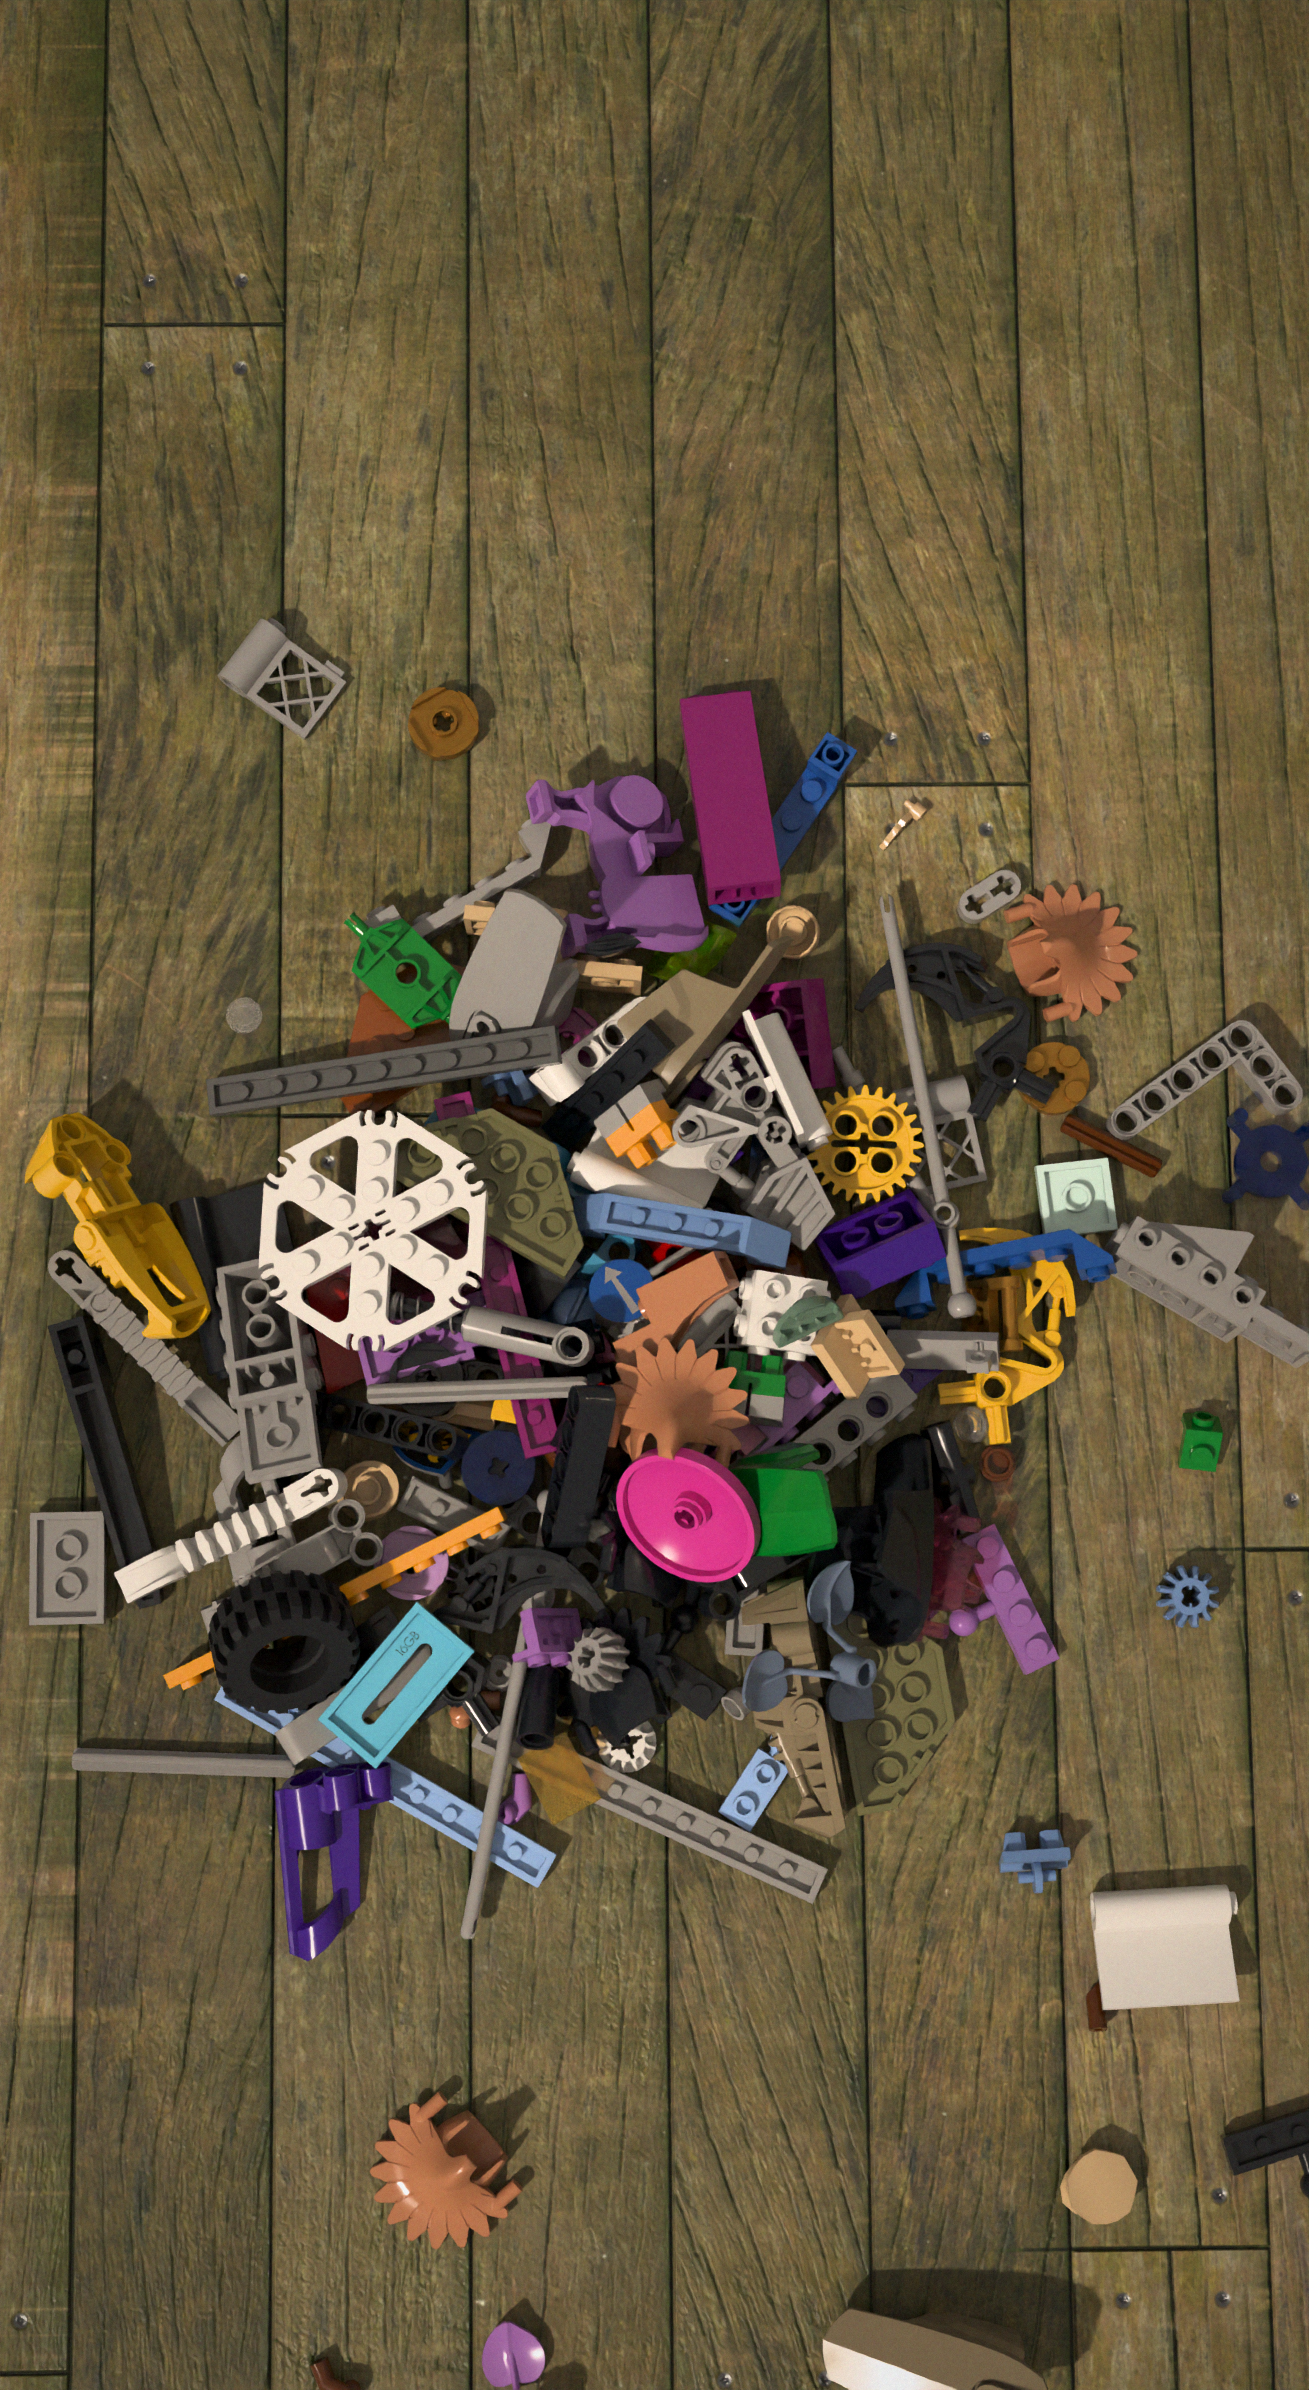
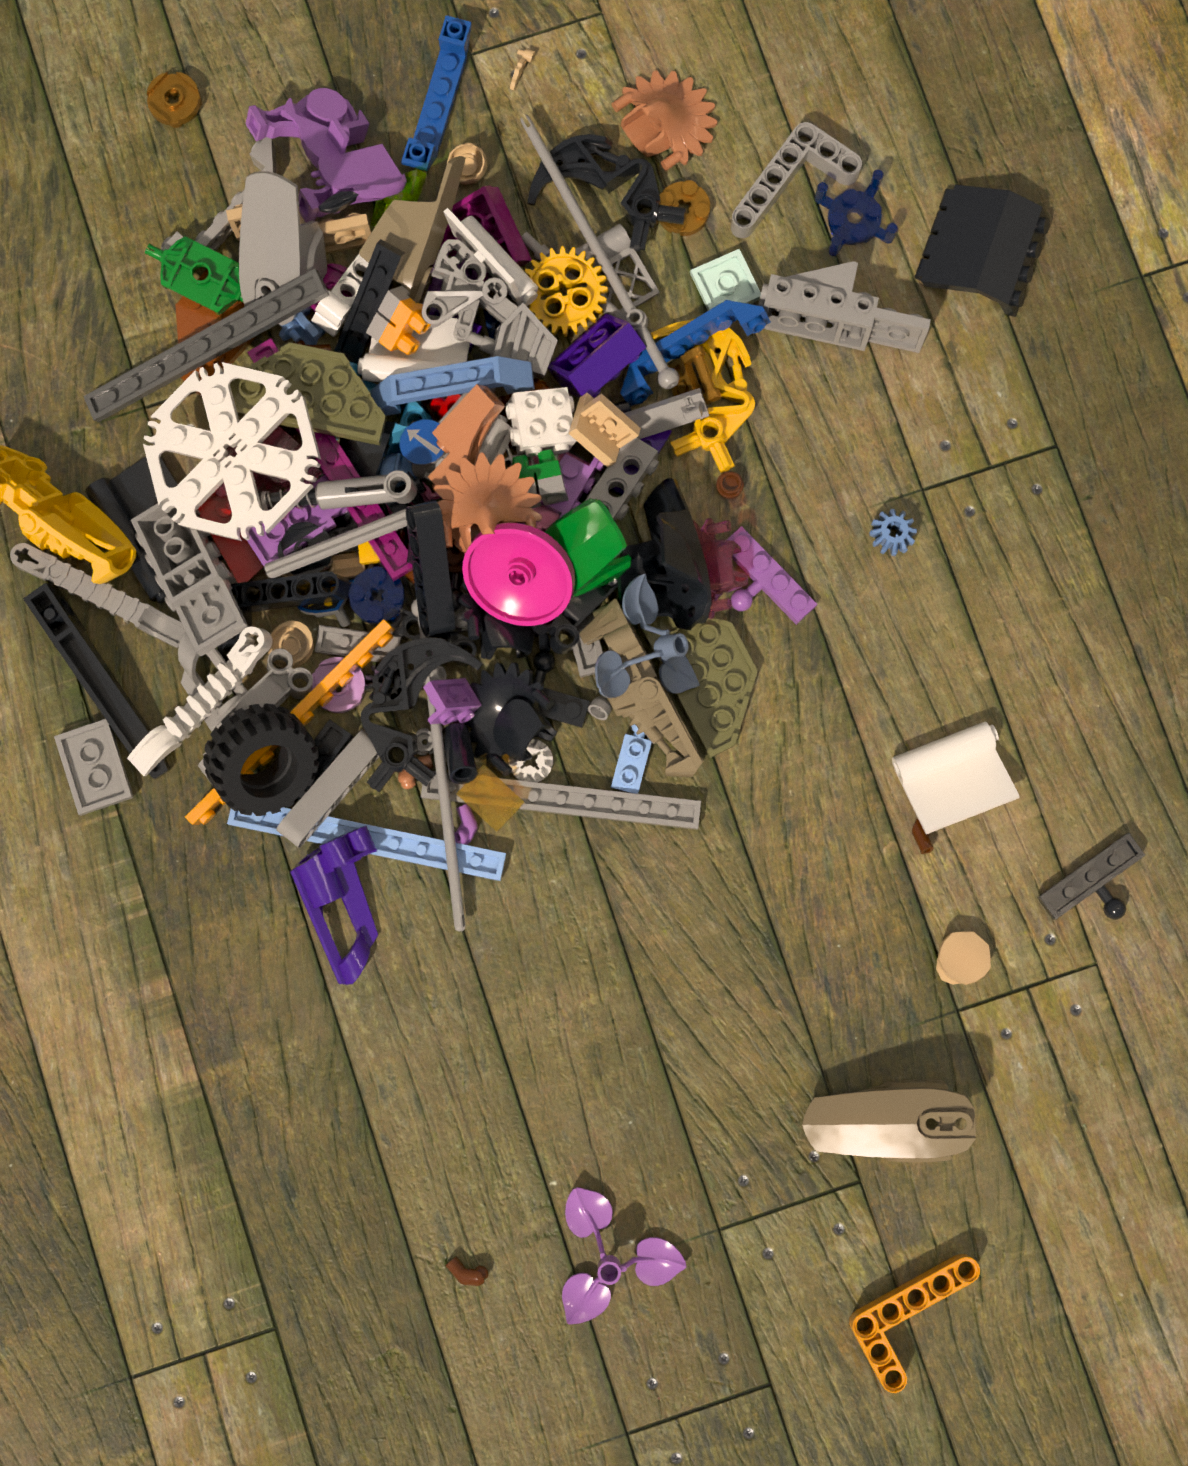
camera: 10 degrees left, 0 degrees up
light grey axle [72,1748,296,1778] -> none
light grey piece [217,618,347,740] -> none
clear plate [226,998,263,1034] -> none
medium azure piece [318,1601,475,1769] -> none
nougat piece [370,2091,523,2249] -> none
light grey gear [566,1627,630,1692] -> none
magenta brick [679,690,781,905] -> none
sand green plate [773,1295,844,1348] -> none
black piece [920,1420,983,1536] -> none
clear plate [953,1406,989,1443] -> none
light grey beam [957,870,1021,924] -> none
medium blue hips [999,1829,1071,1894] -> none
reddish brown axle [1060,1114,1163,1177] -> none
green bracket [1178,1411,1223,1472] -> none

